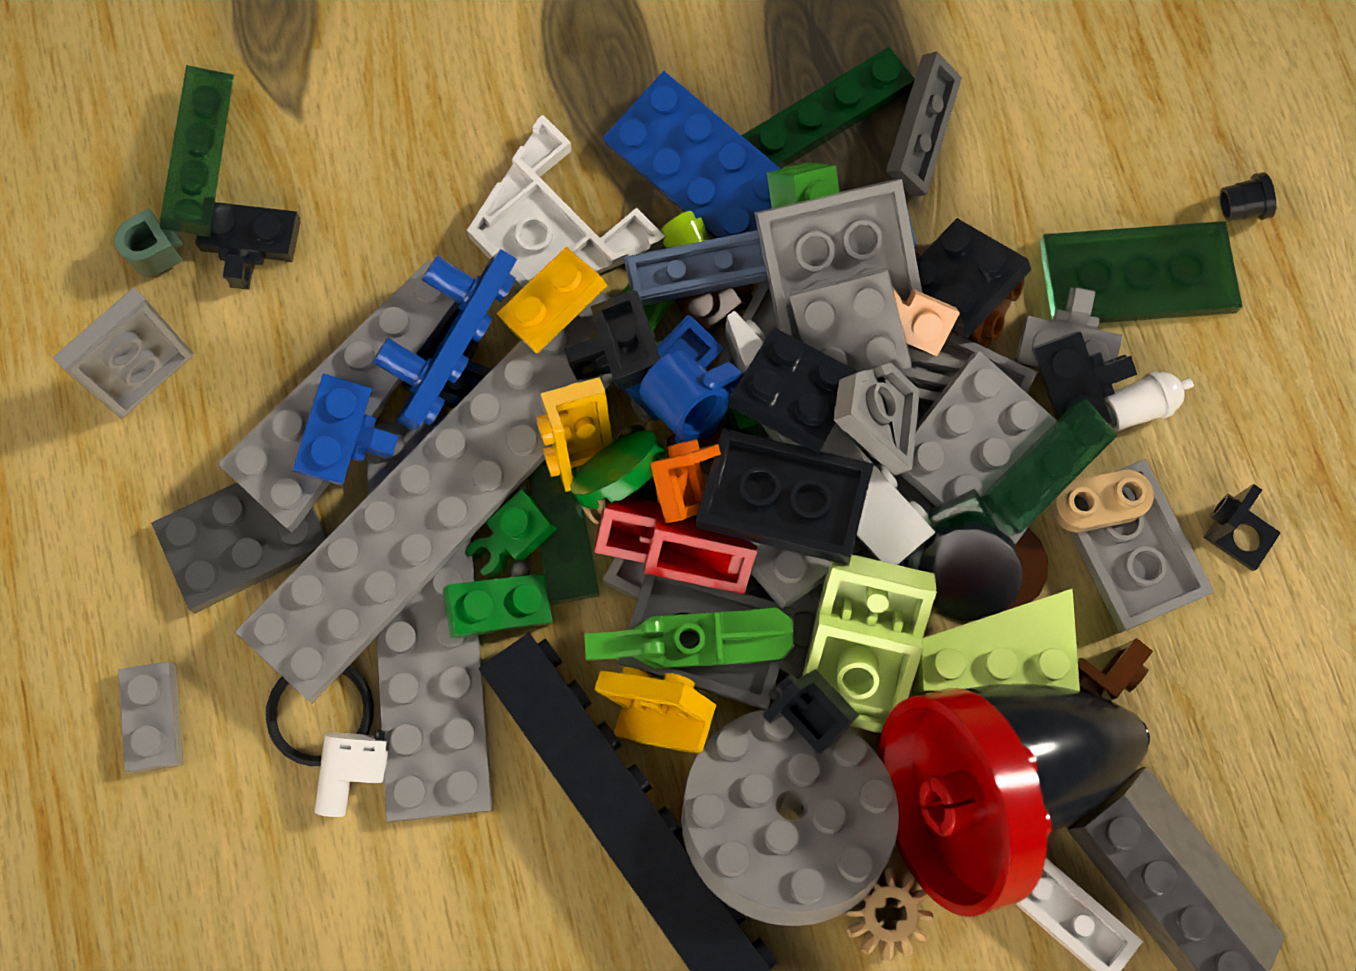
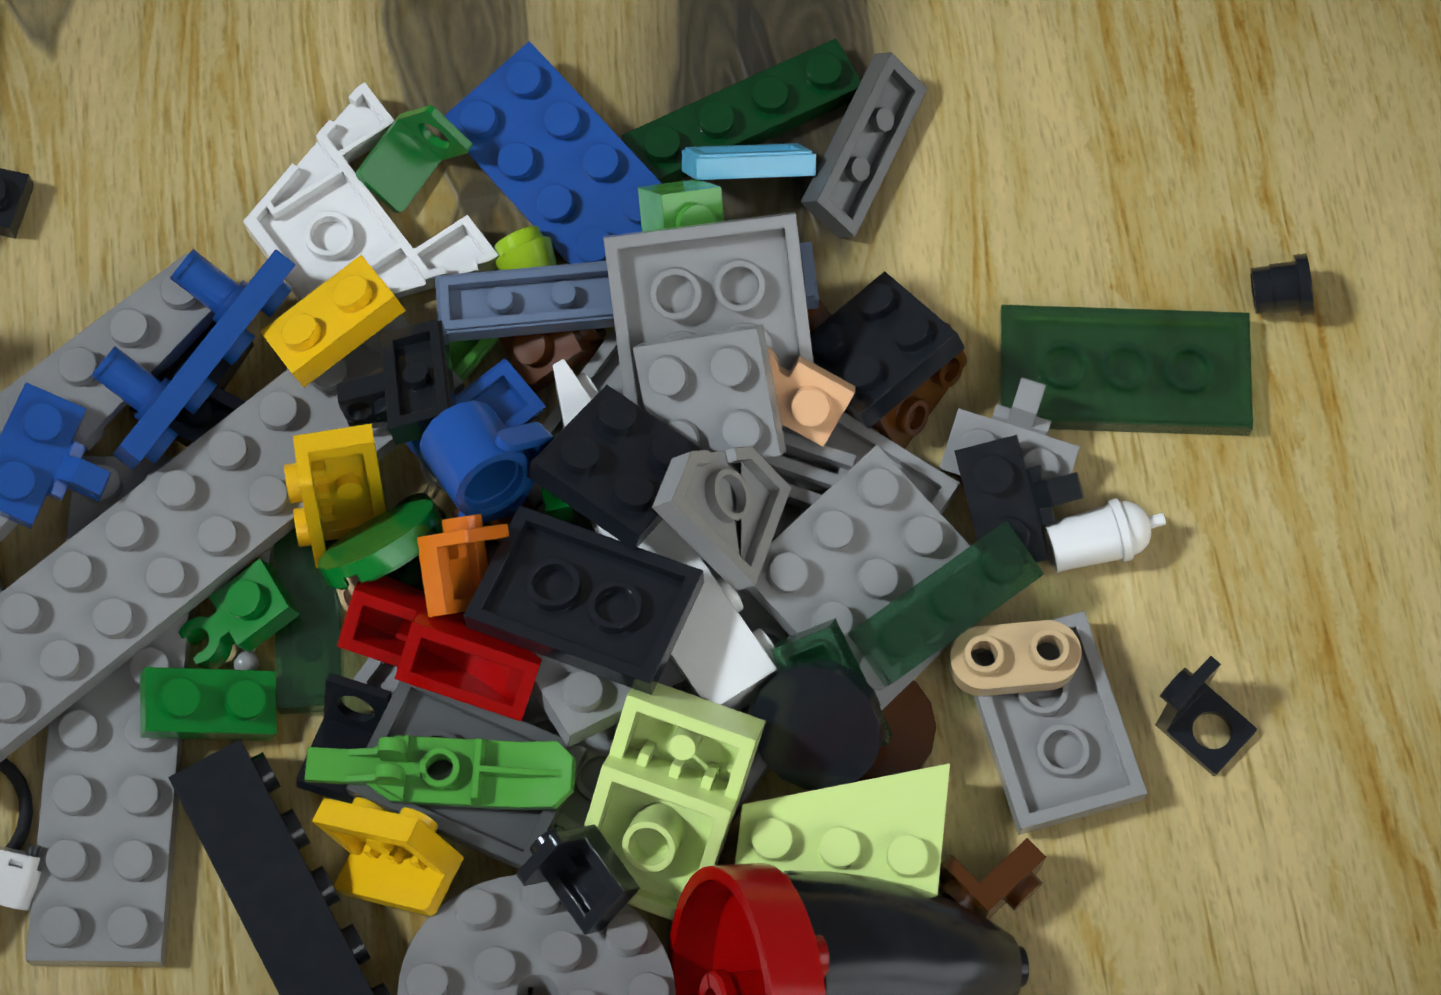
camera: 10 degrees right, 5 degrees down
none -> black bracket [296,673,392,804]
none -> green bracket [356,105,473,213]
none -> medium azure tile [682,143,816,180]

